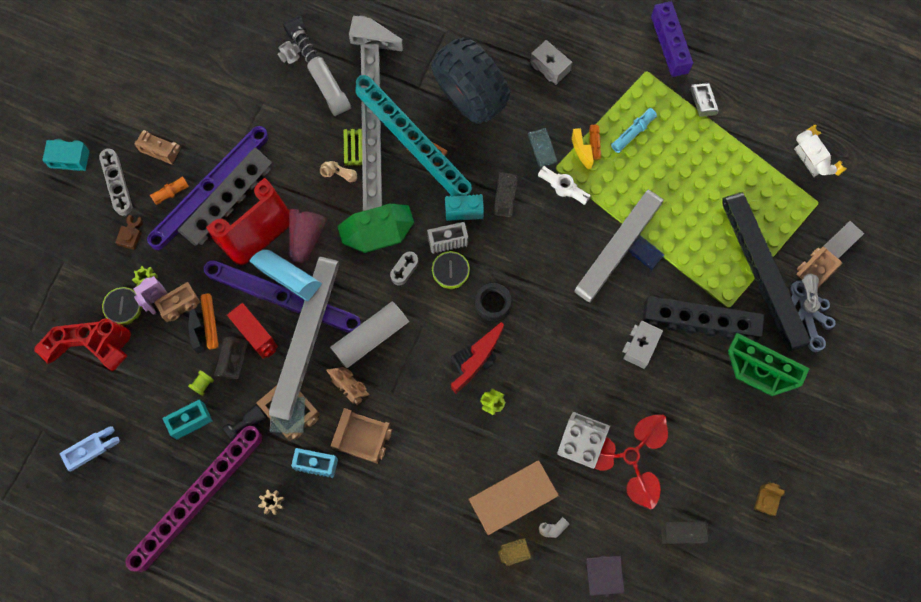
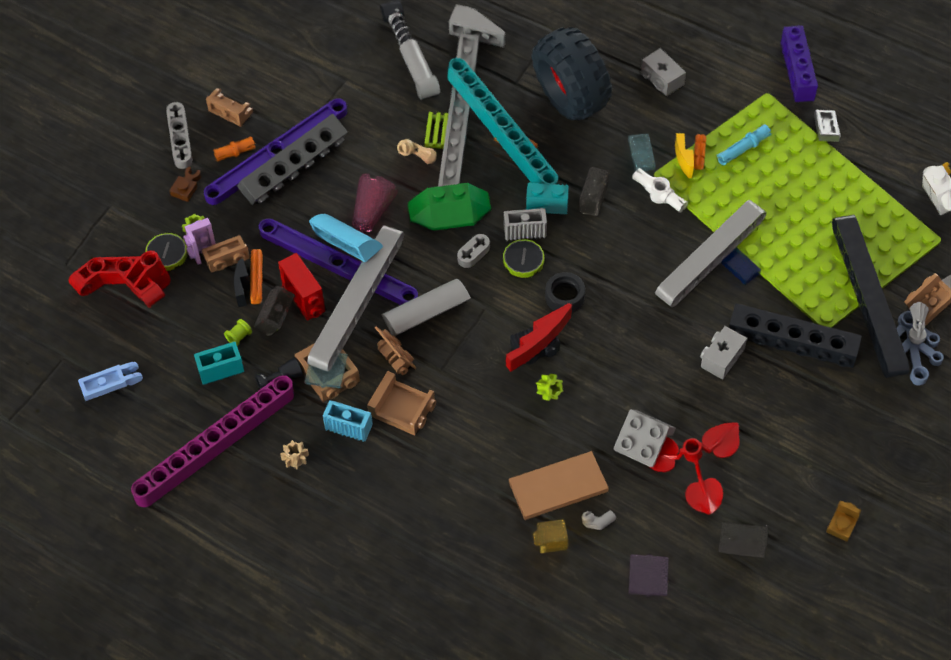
camera: 10 degrees right, 15 degrees down
teal brick [43,139,90,171] -> none
red windscreen [206,178,293,265] -> none
light grey gear [278,41,301,64] -> none
green wedge [728,333,810,396] -> none

